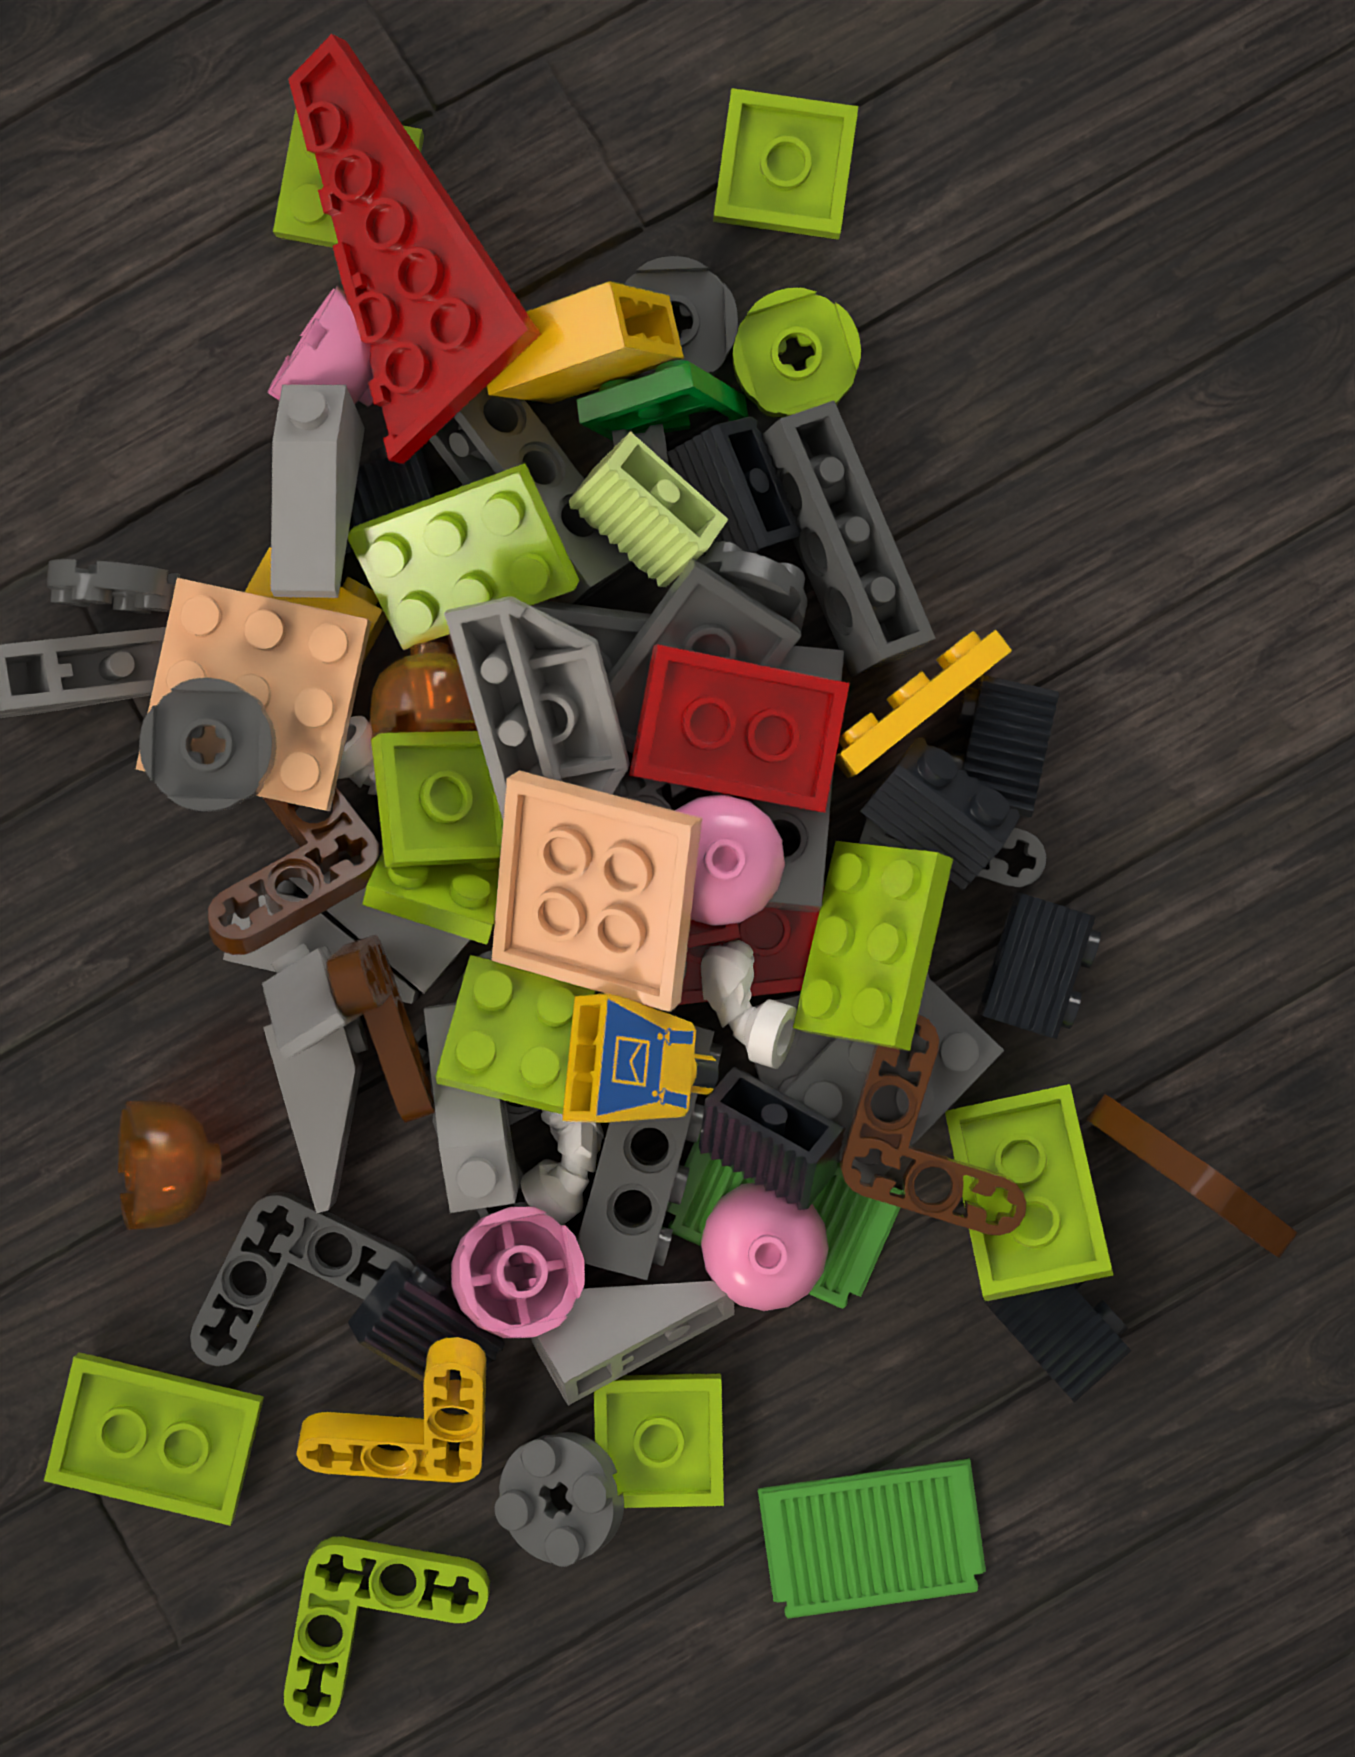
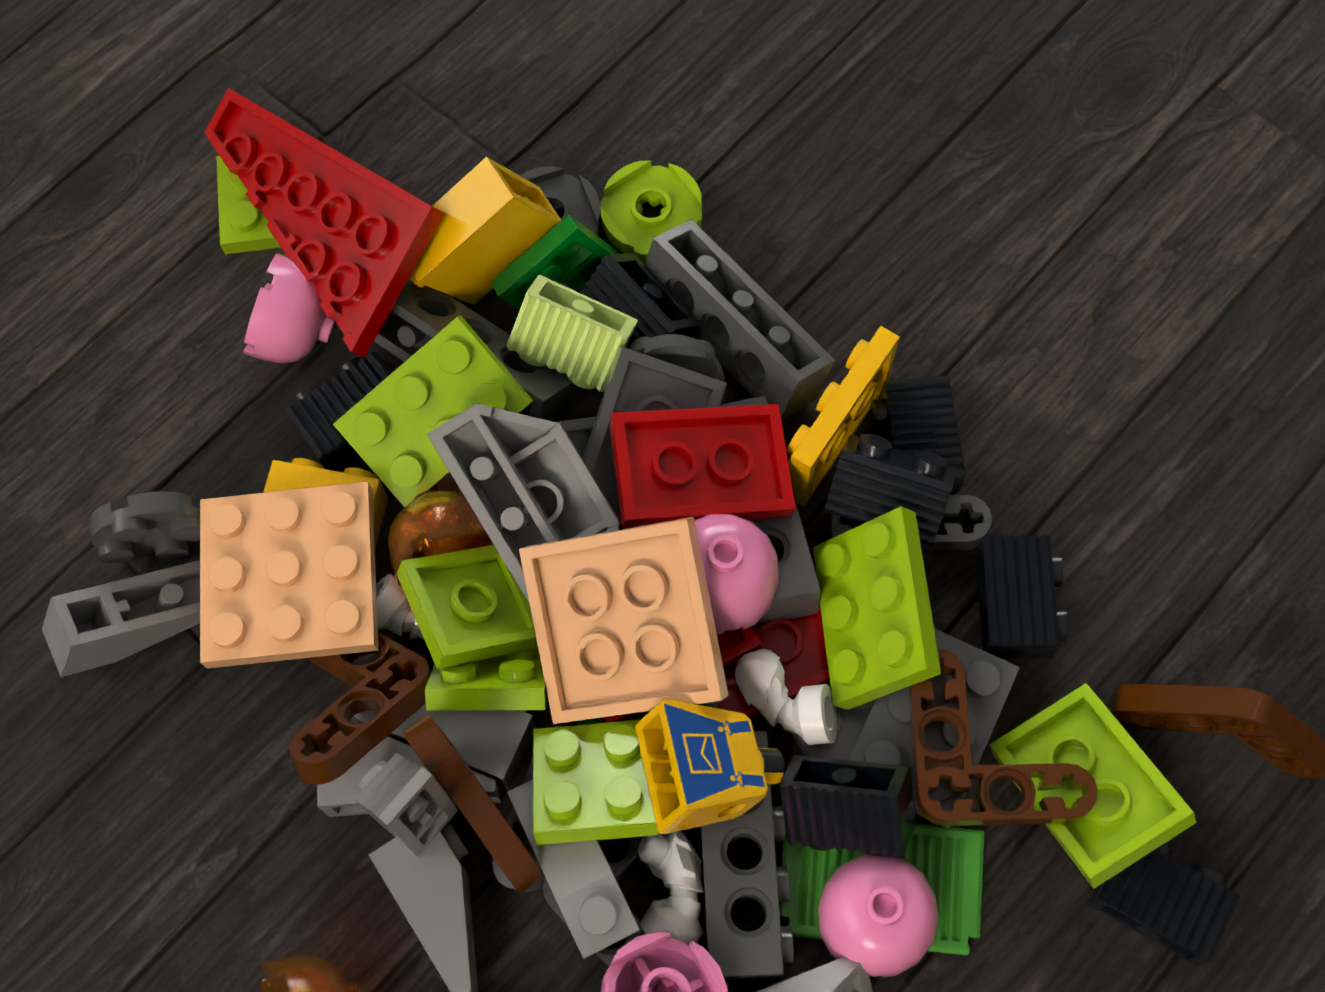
camera: 20 degrees left, 20 degrees down
dark grey plate [139,678,277,812] -> none
light grey slope [271,385,365,598] -> none
lime plate [713,88,859,240] -> none

